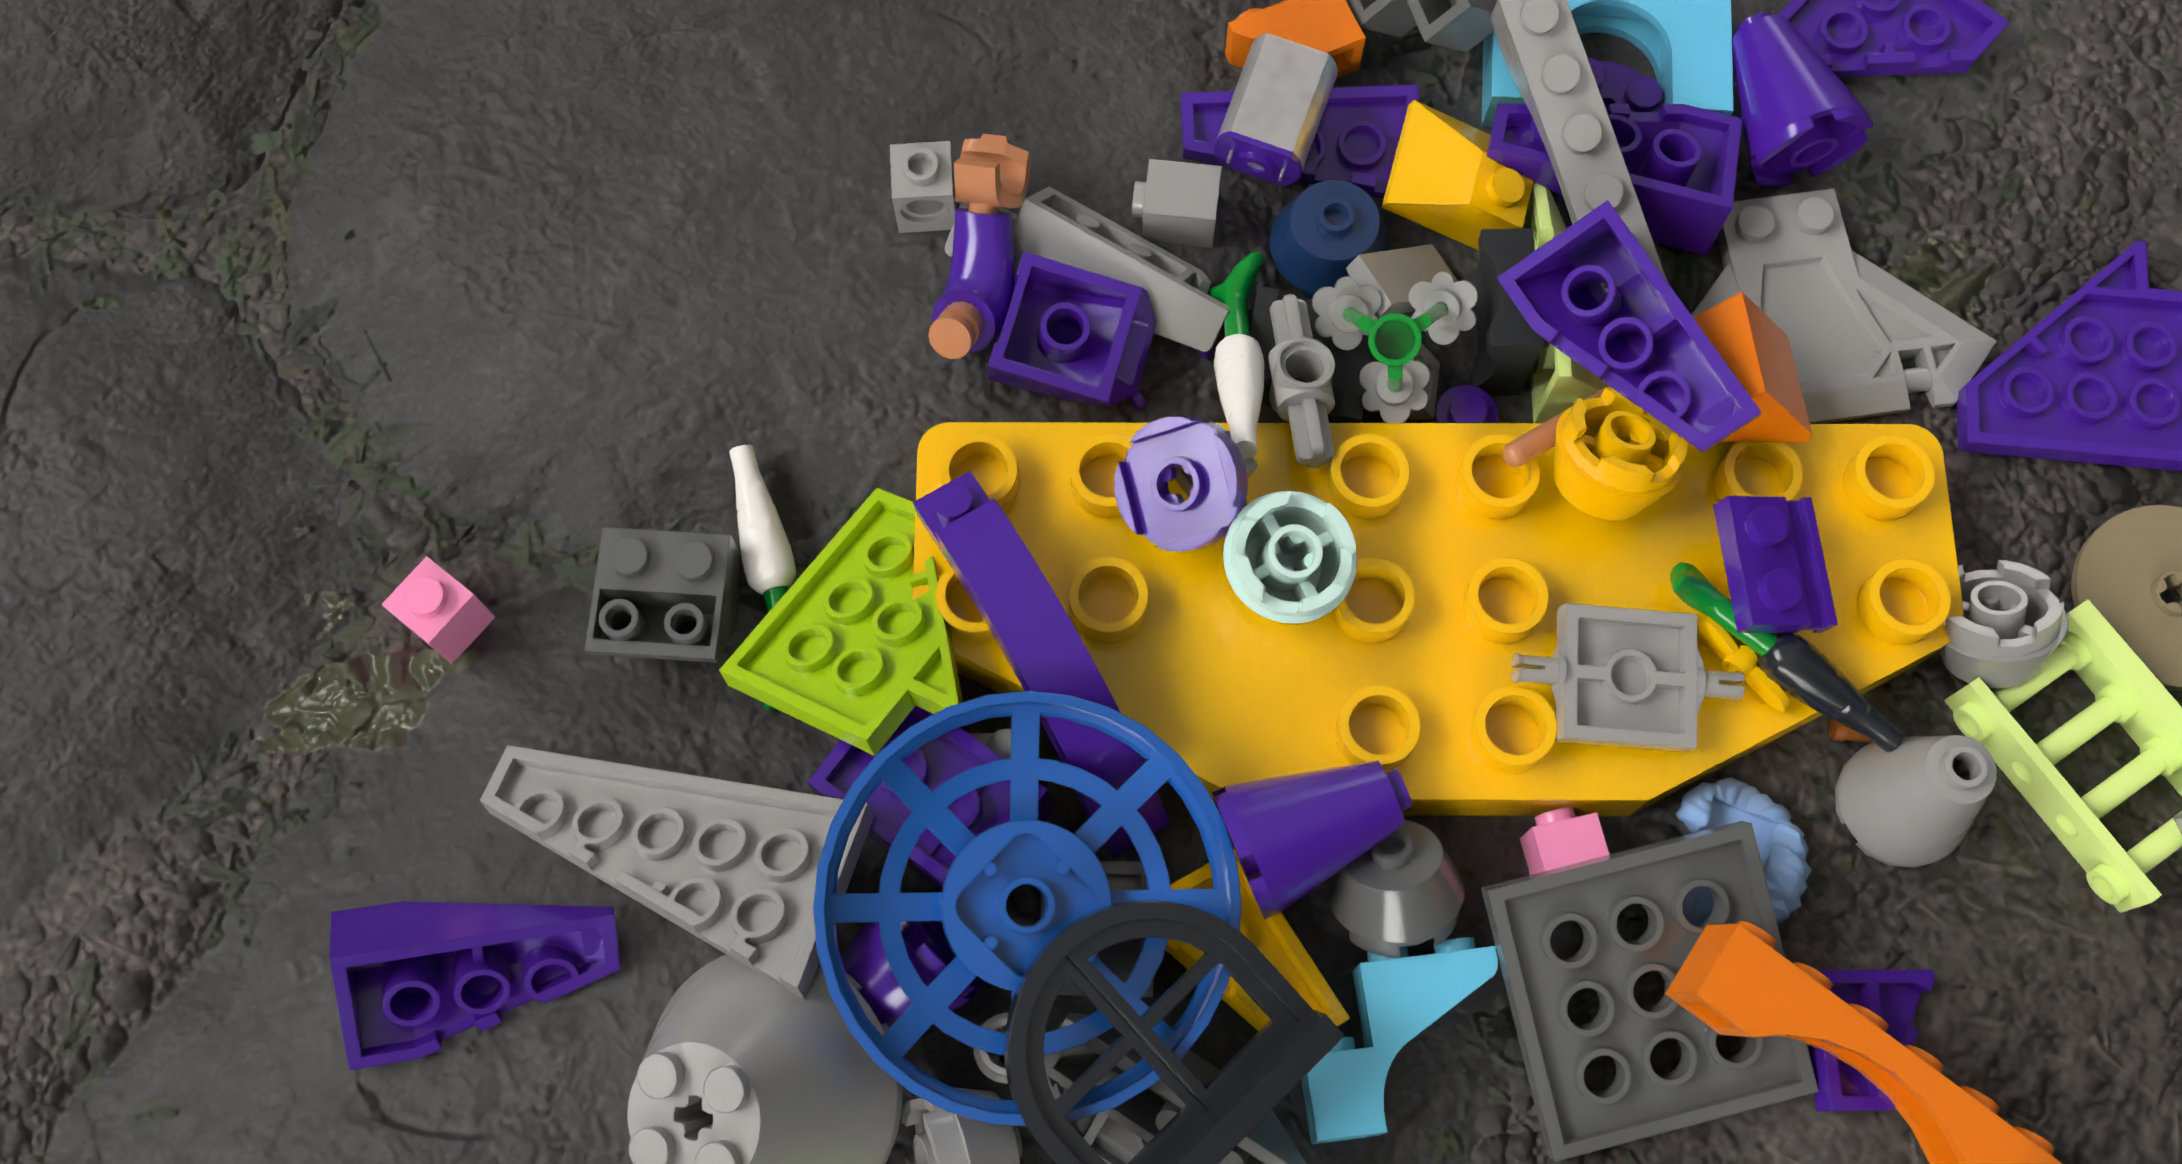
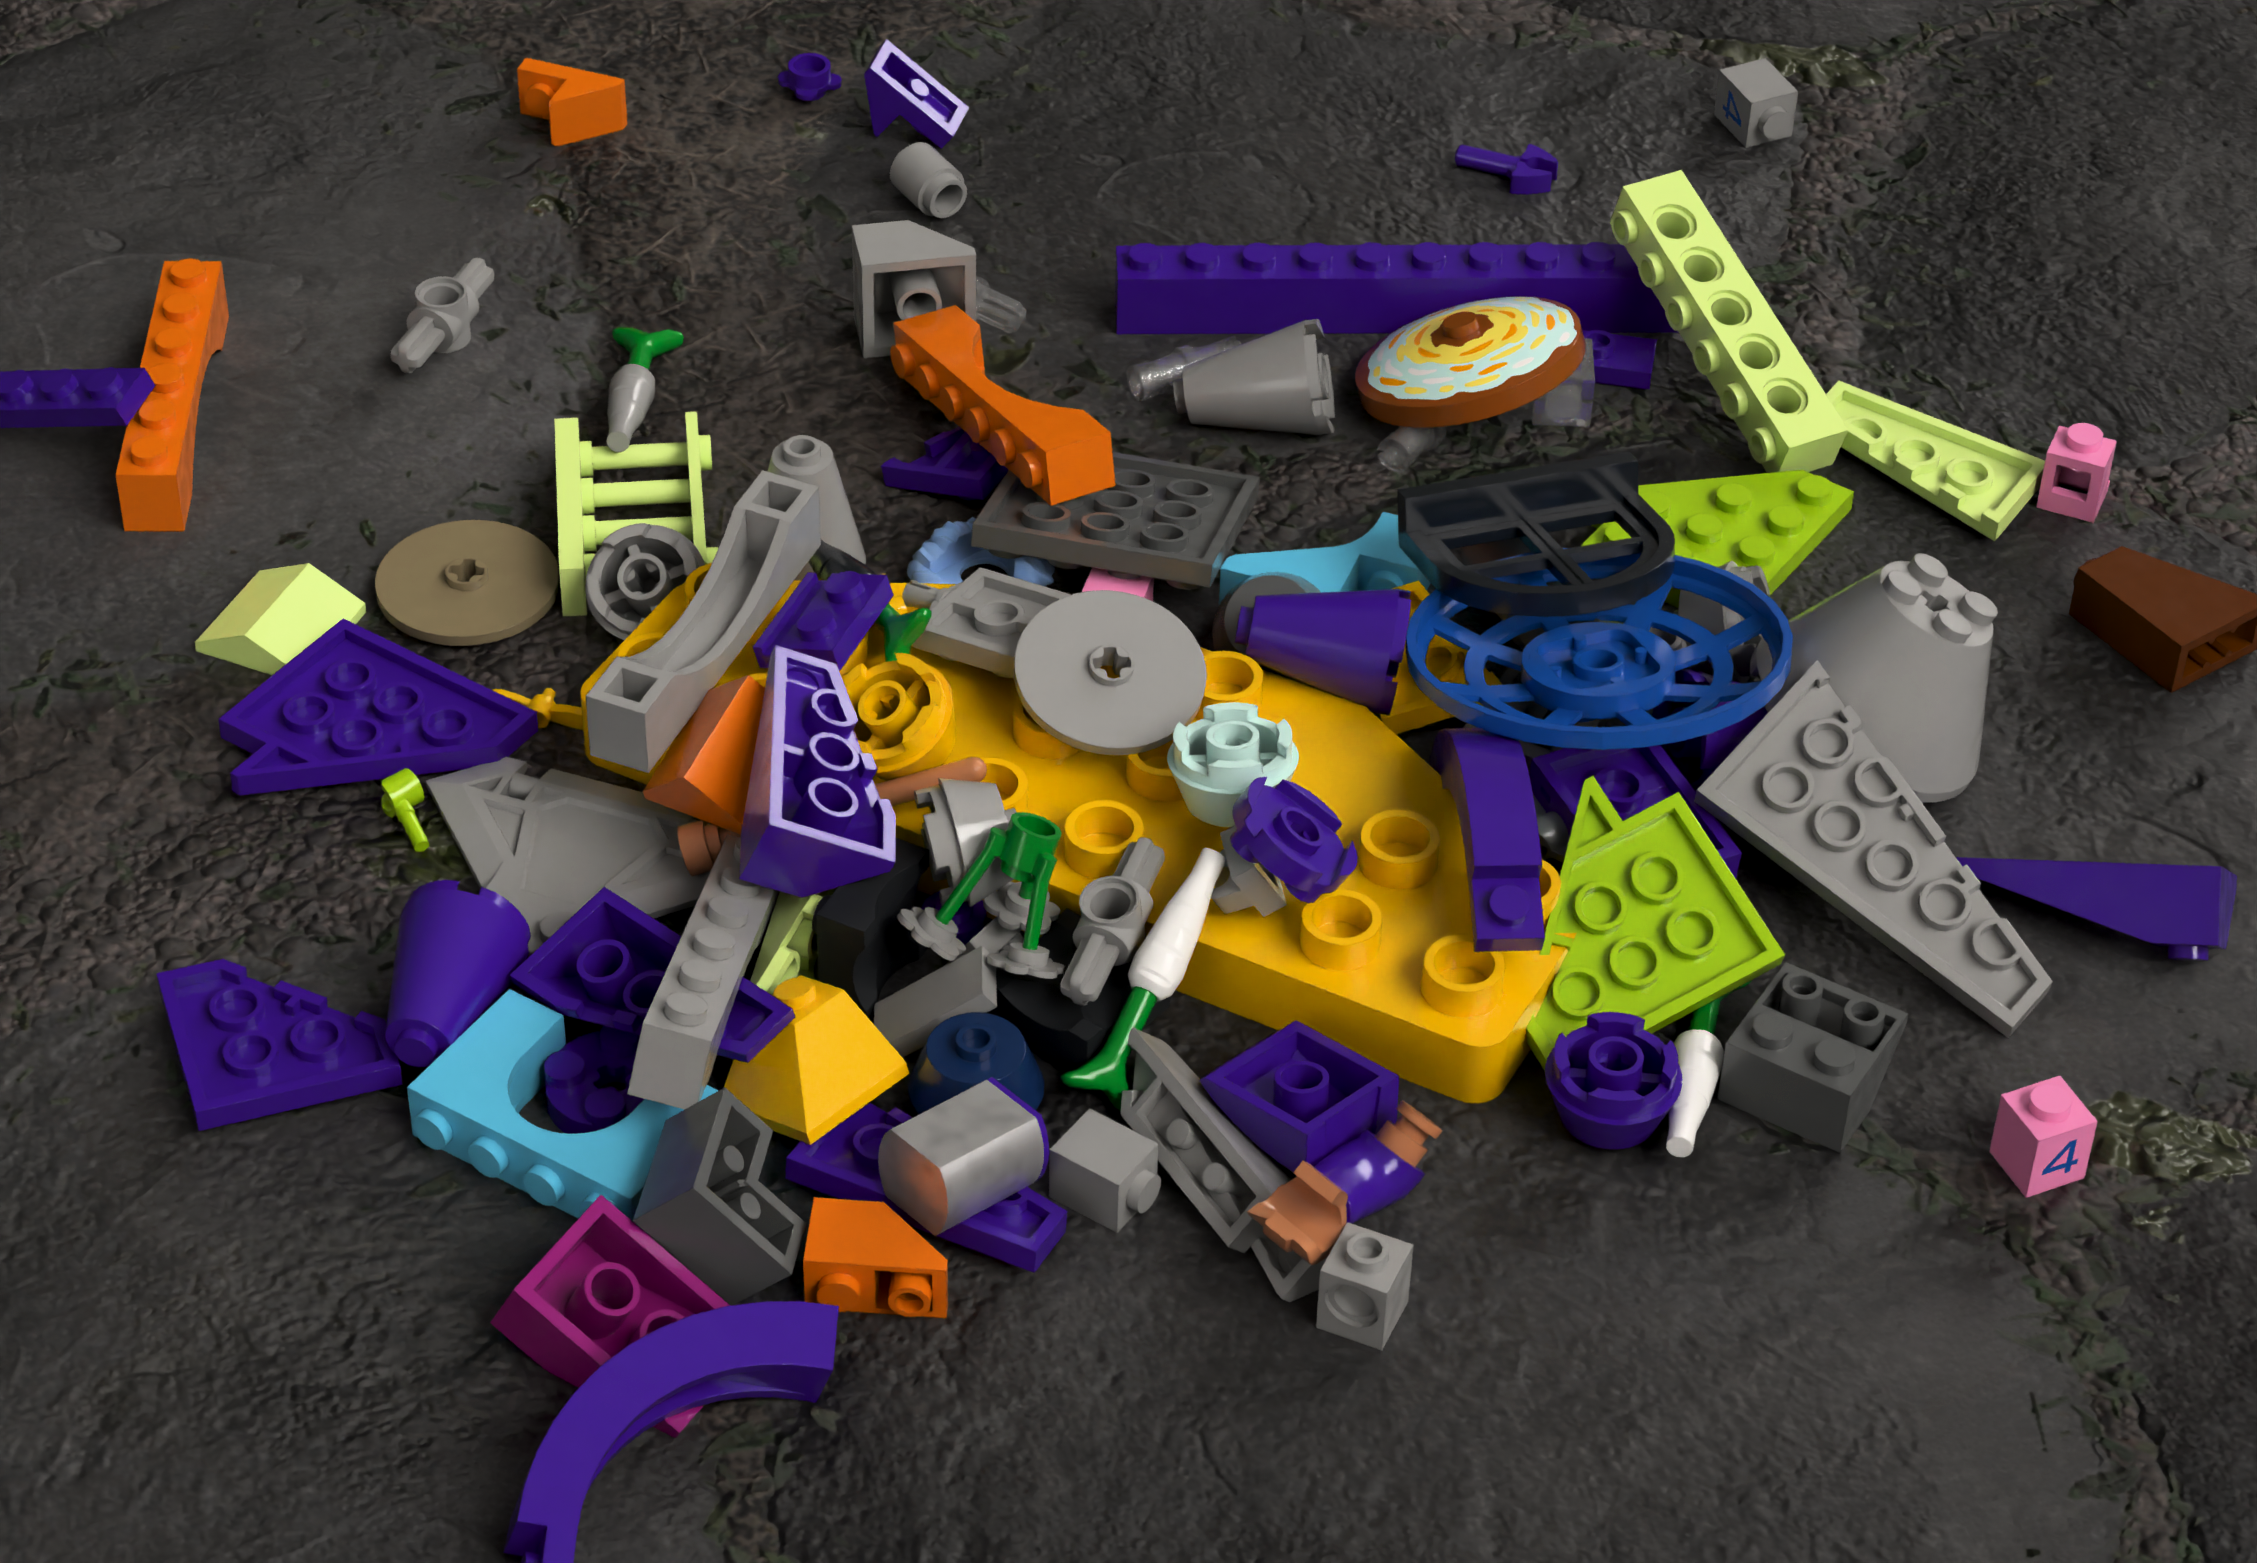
camera: 155 degrees left, 30 degrees down
none -> lime hand [381,768,430,852]
none -> yellow piece [492,688,583,730]
none -> light grey arch [586,470,821,773]
none -> light grey cone [914,778,1017,907]
none -> light grey piece [1013,590,1207,755]
none -> dark purple cone [1545,1012,1683,1149]

